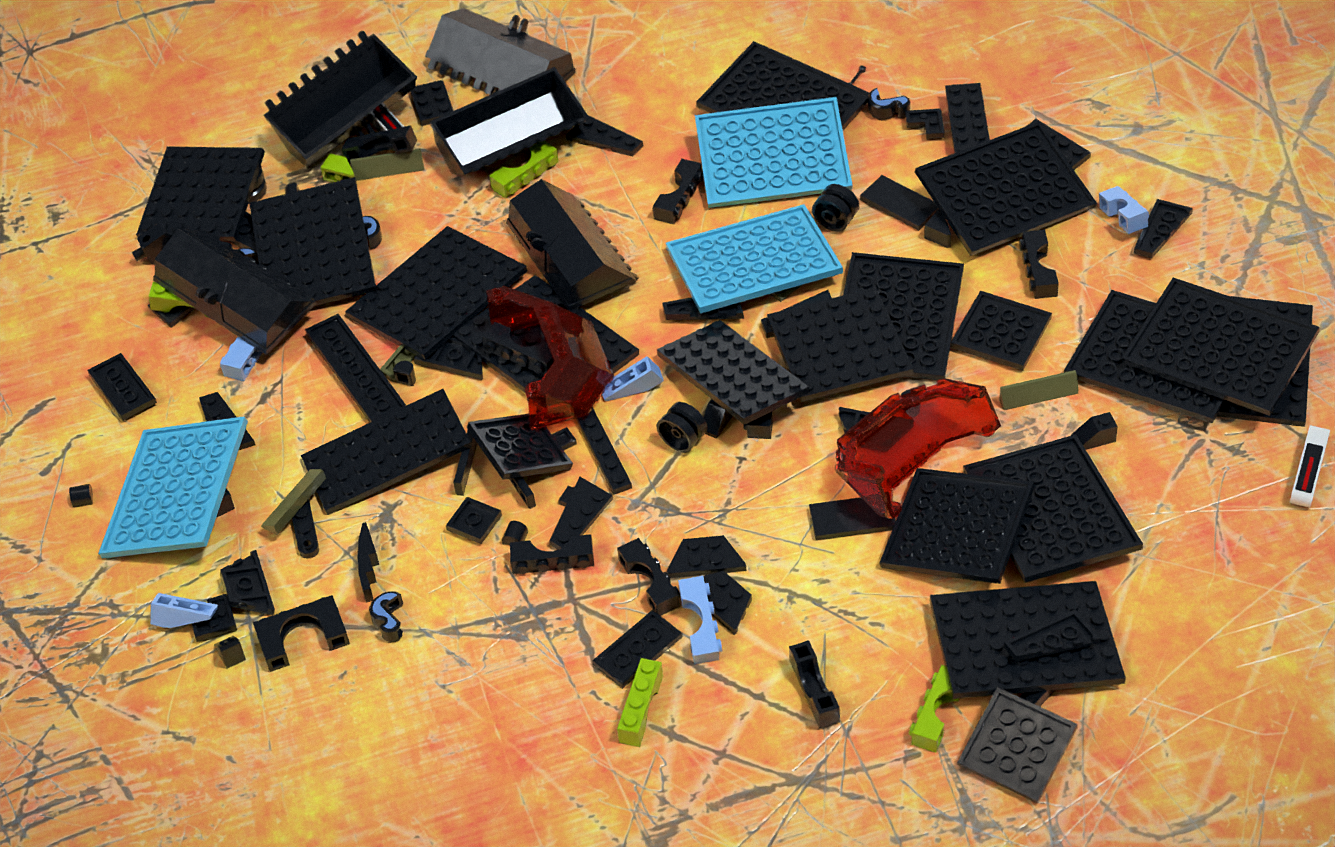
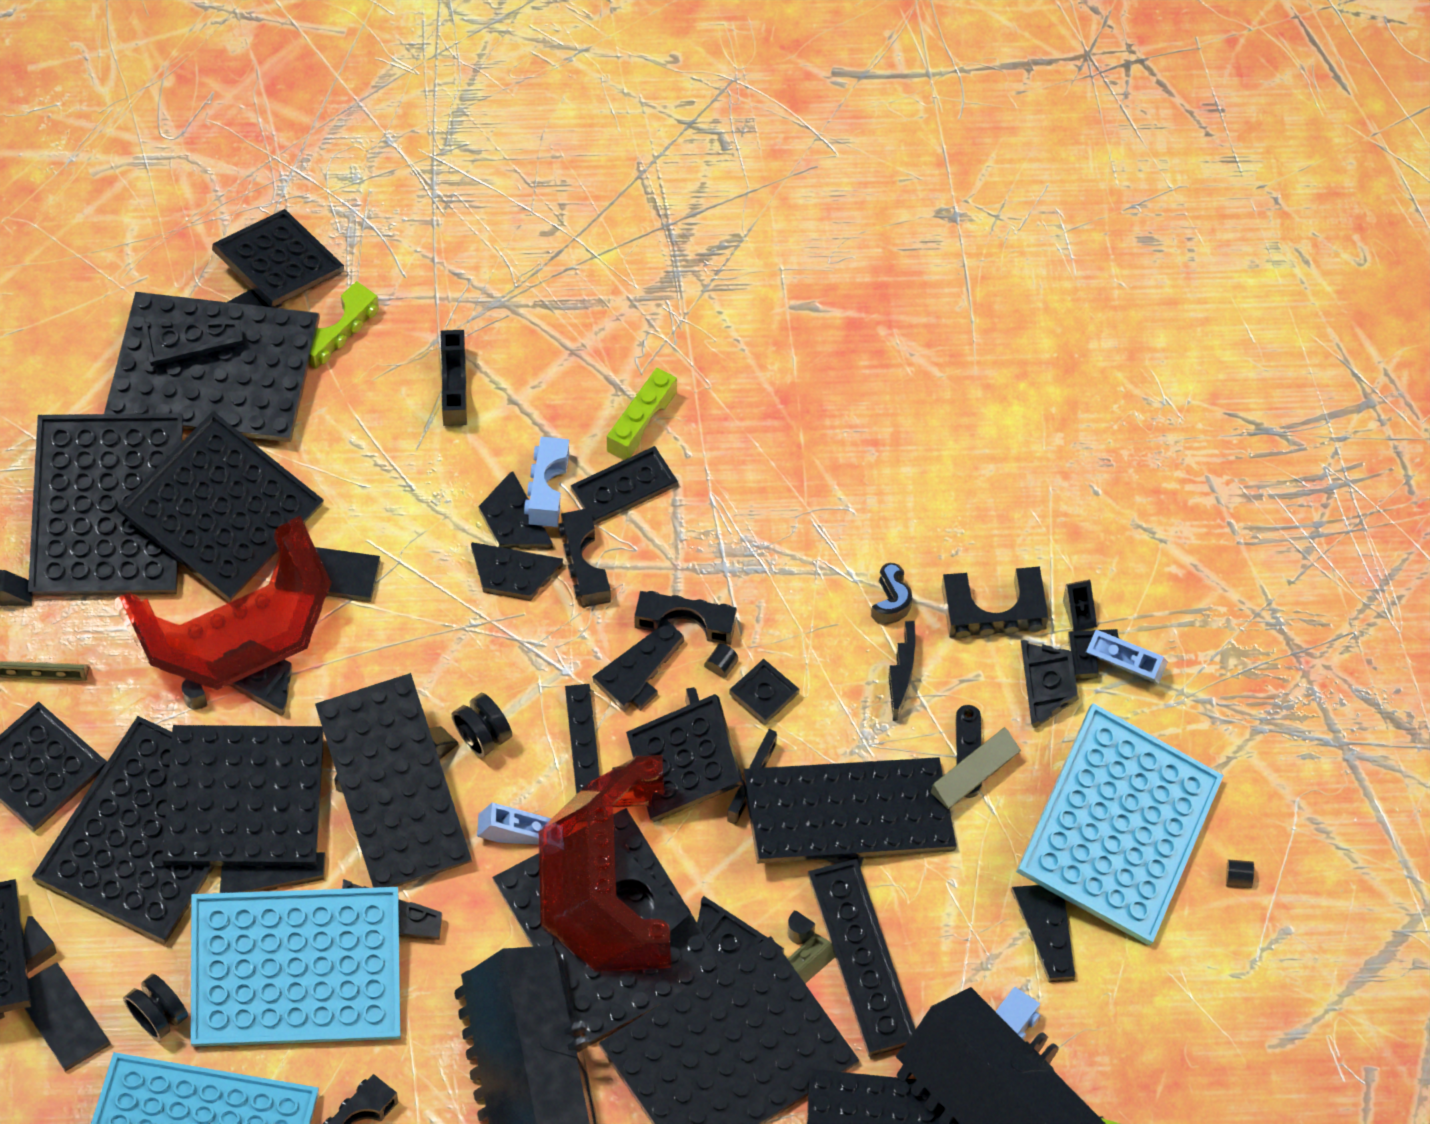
camera: 170 degrees left, 10 degrees up
black plate [87,353,157,421] -> none

